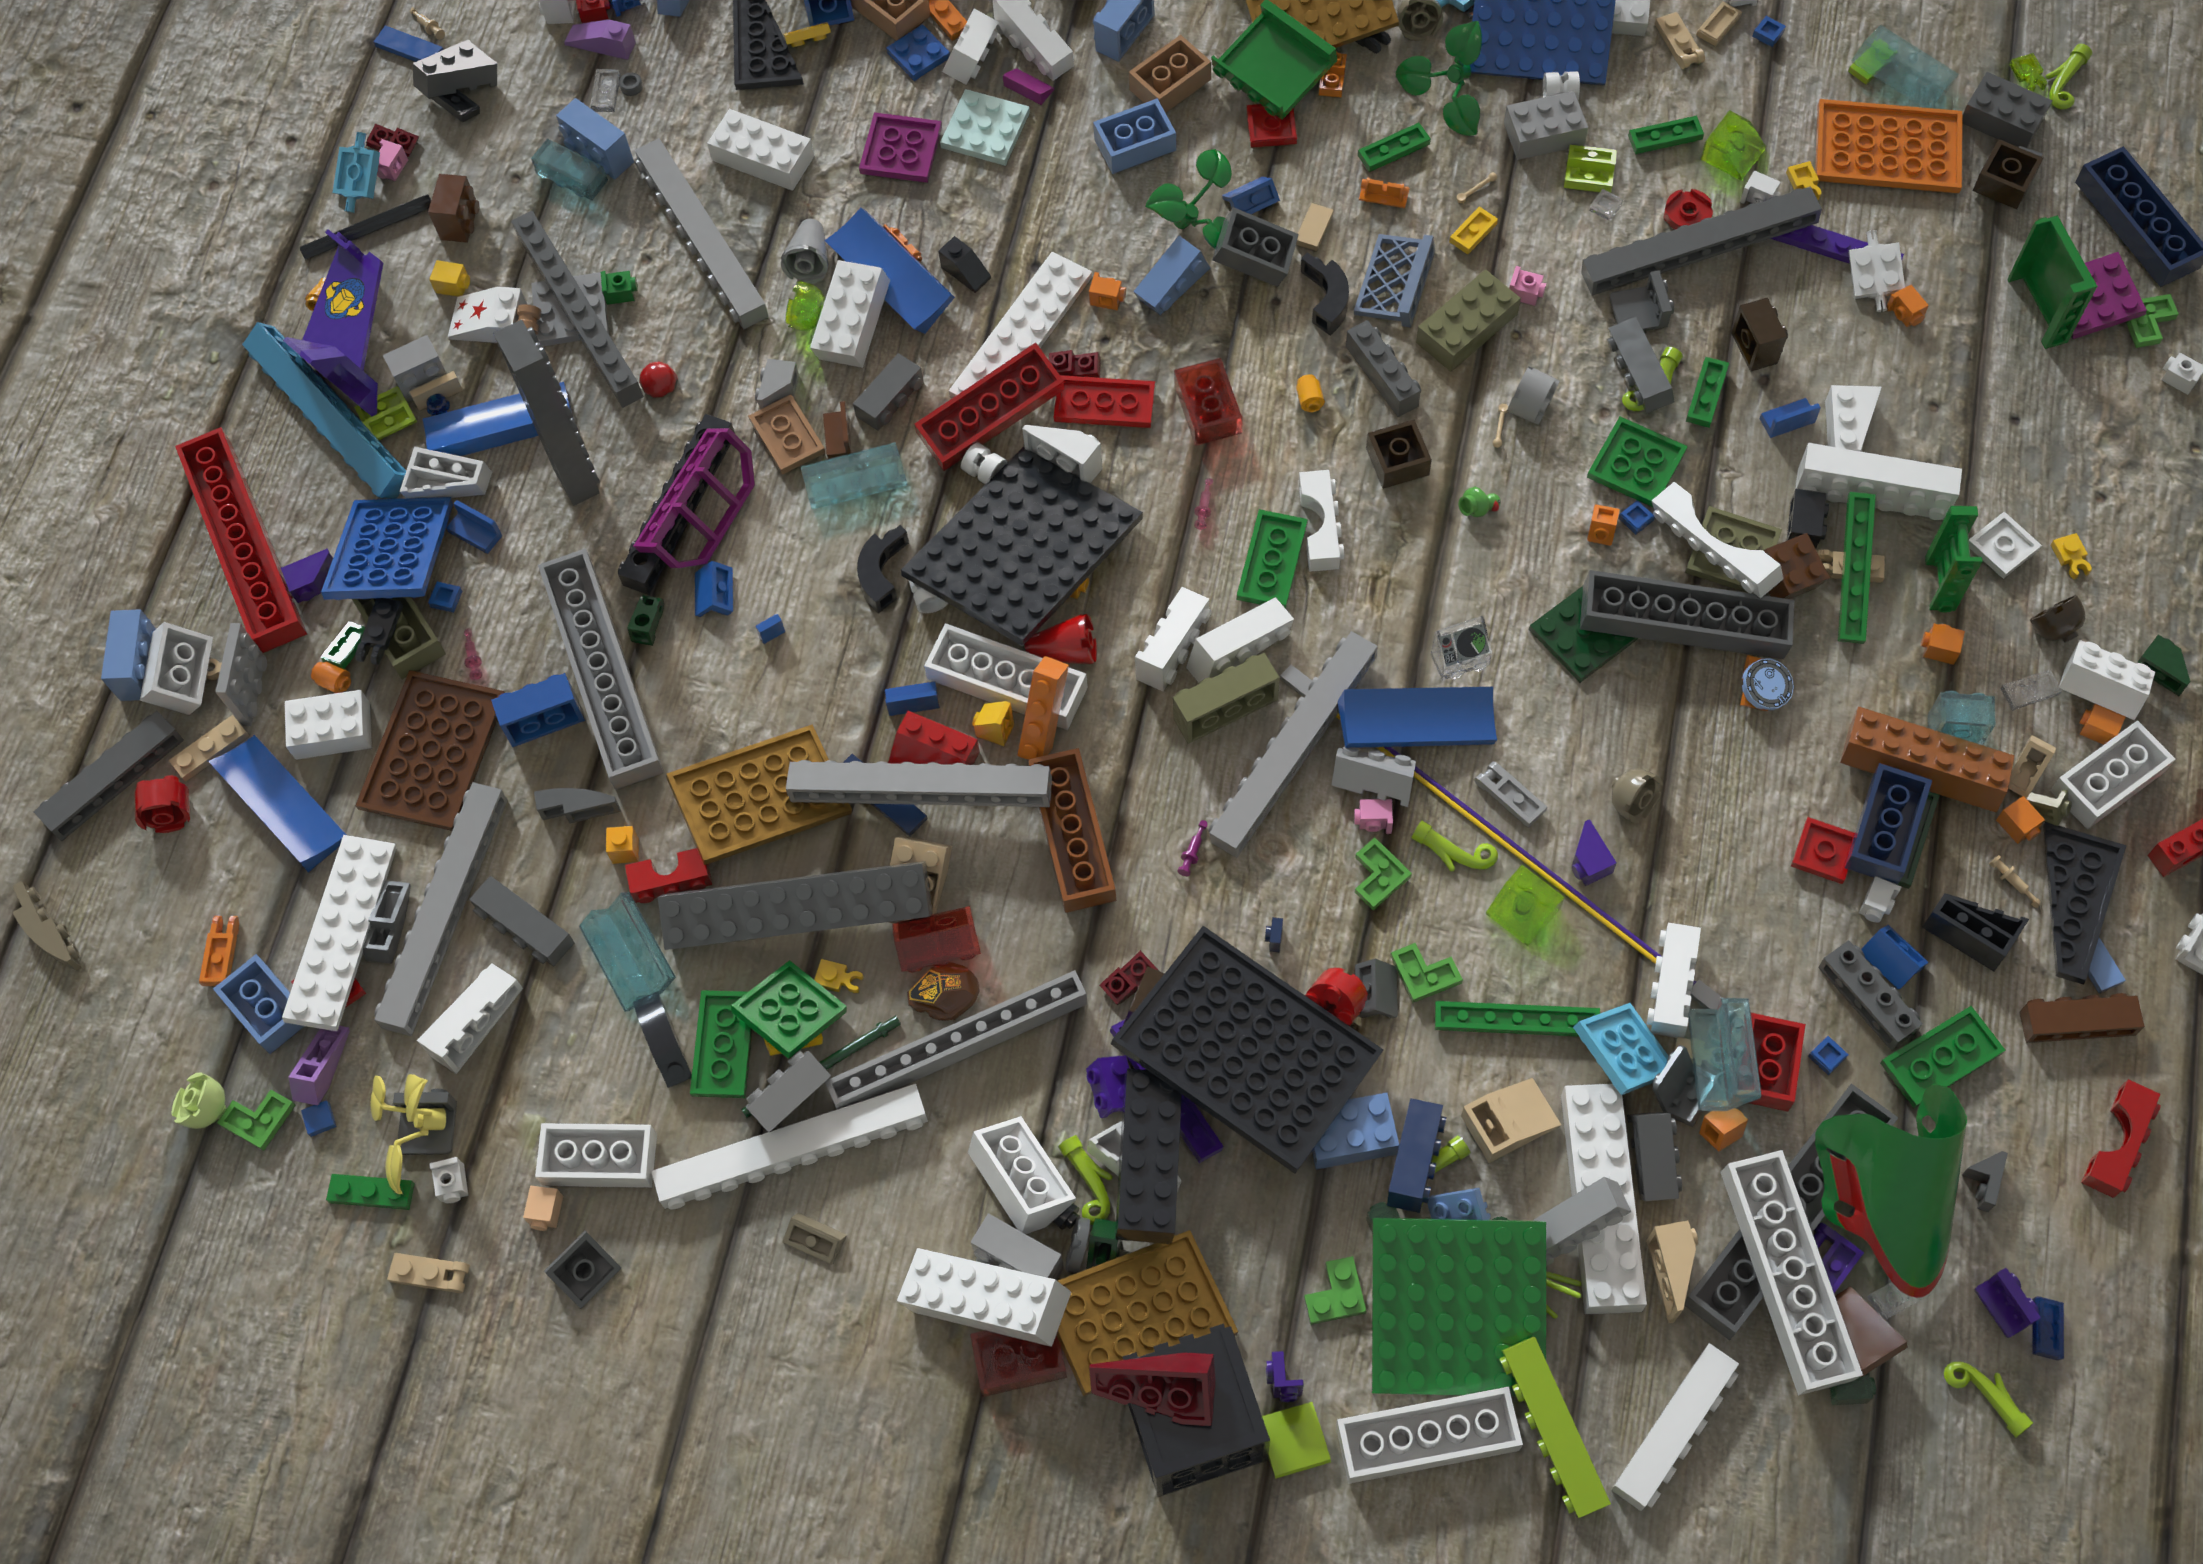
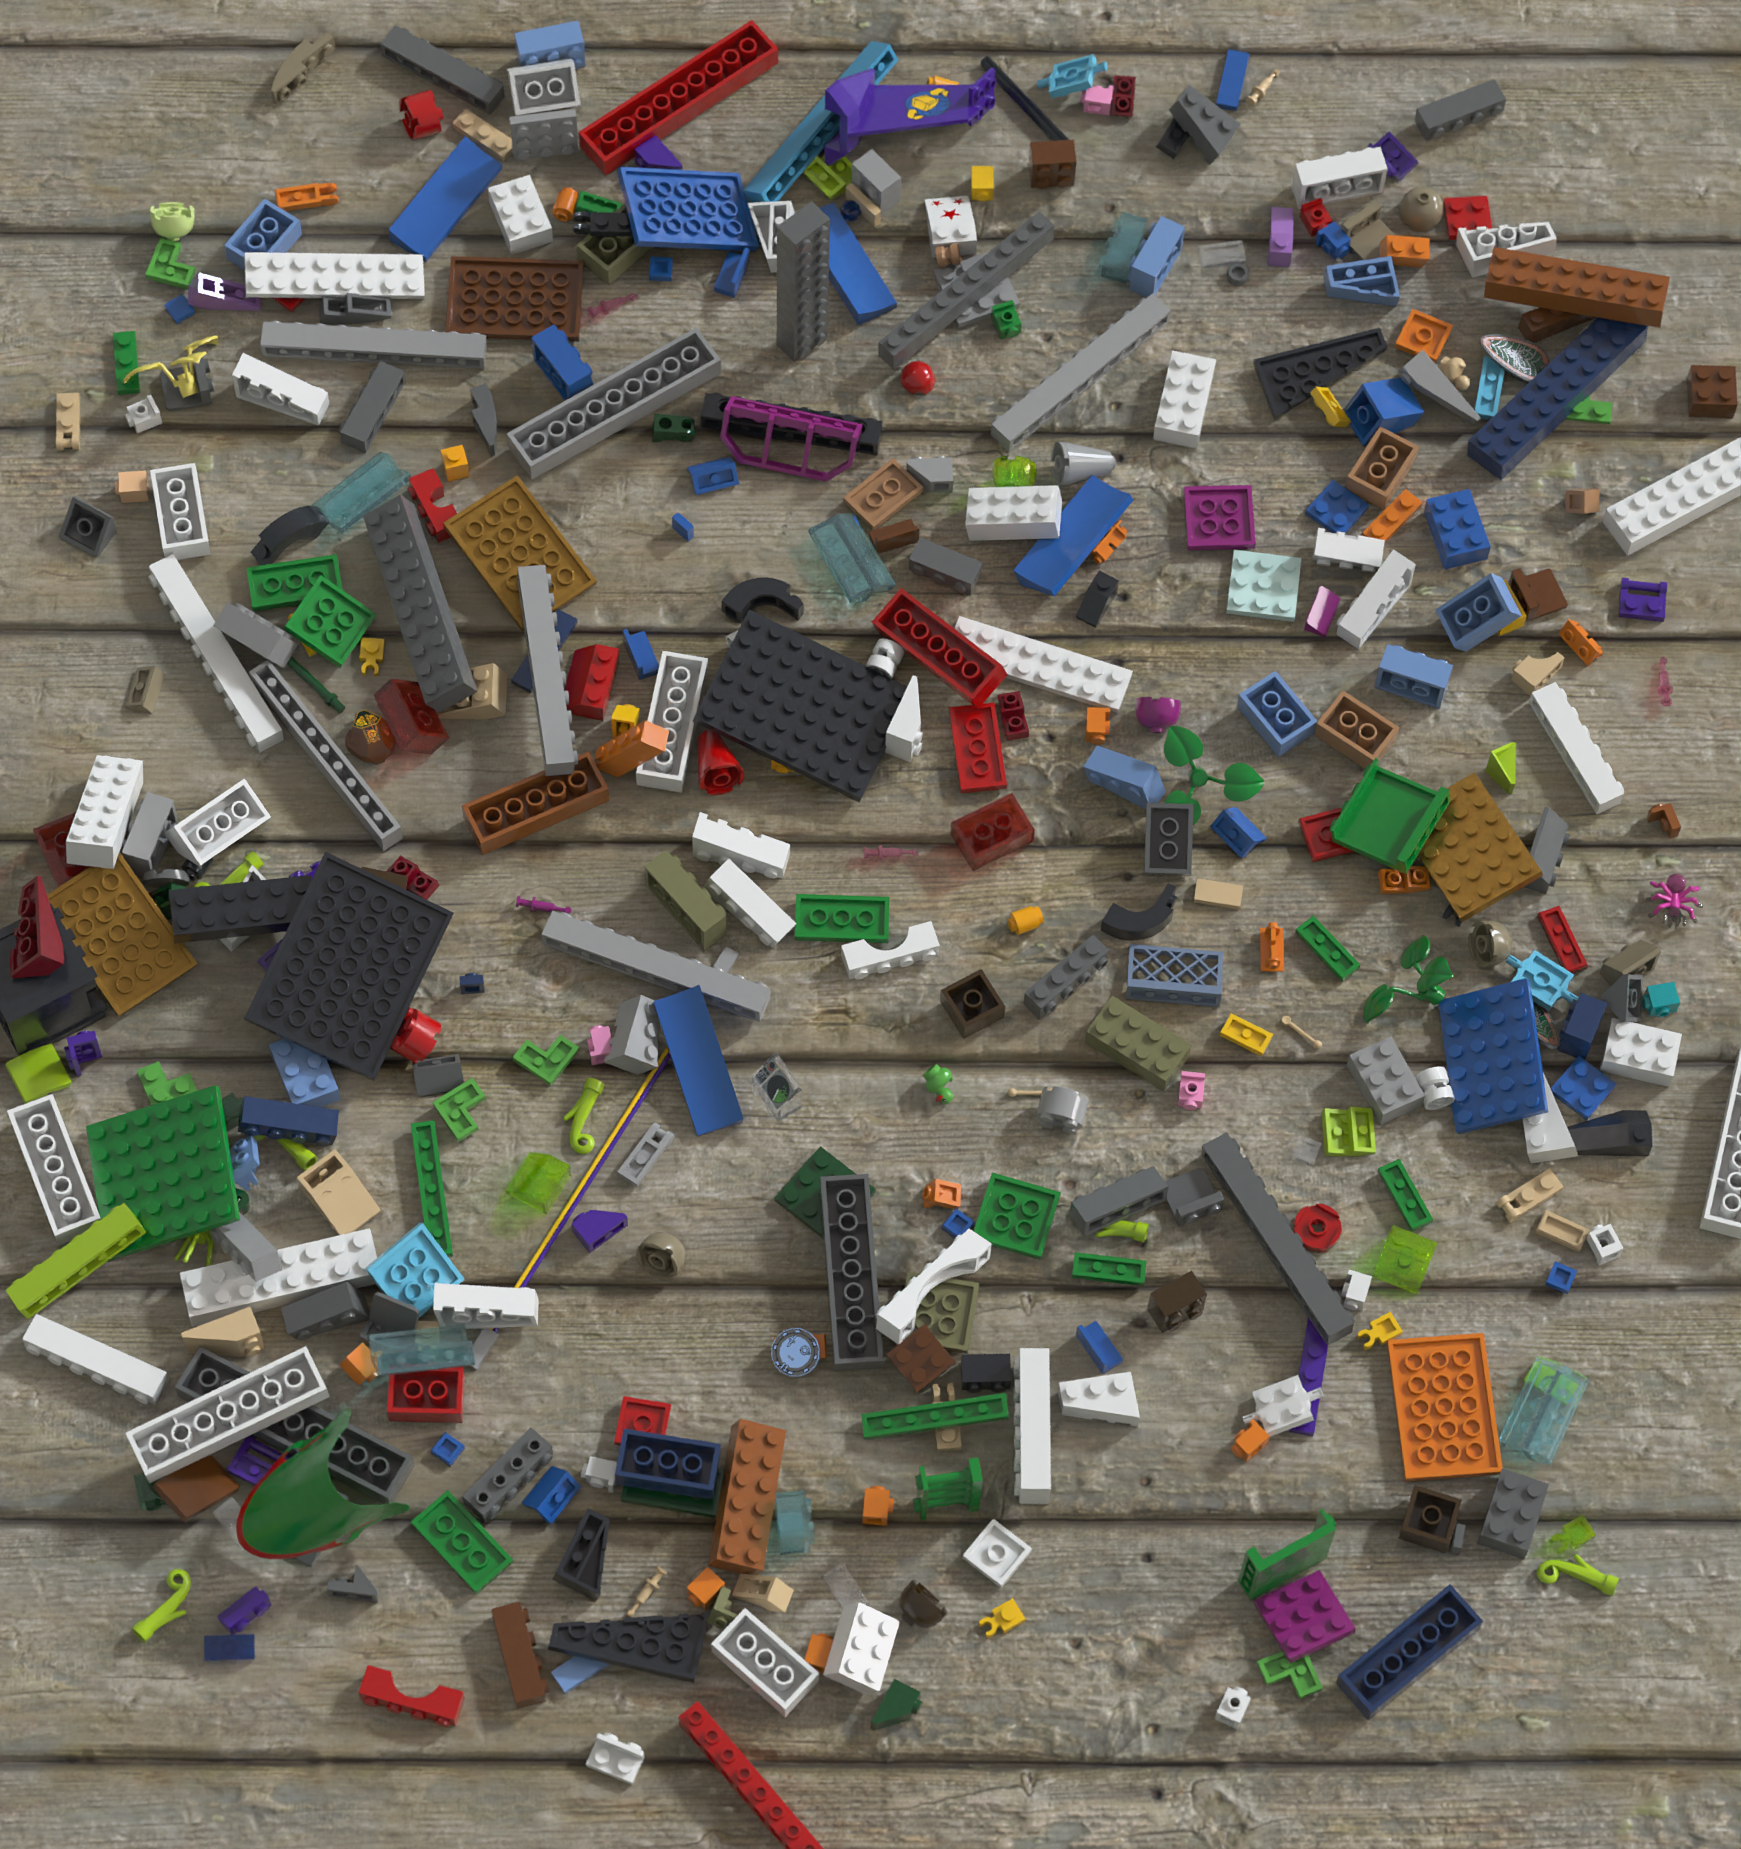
camera: 70 degrees right, 0 degrees up
none -> magenta cylinder [1135,697,1181,734]

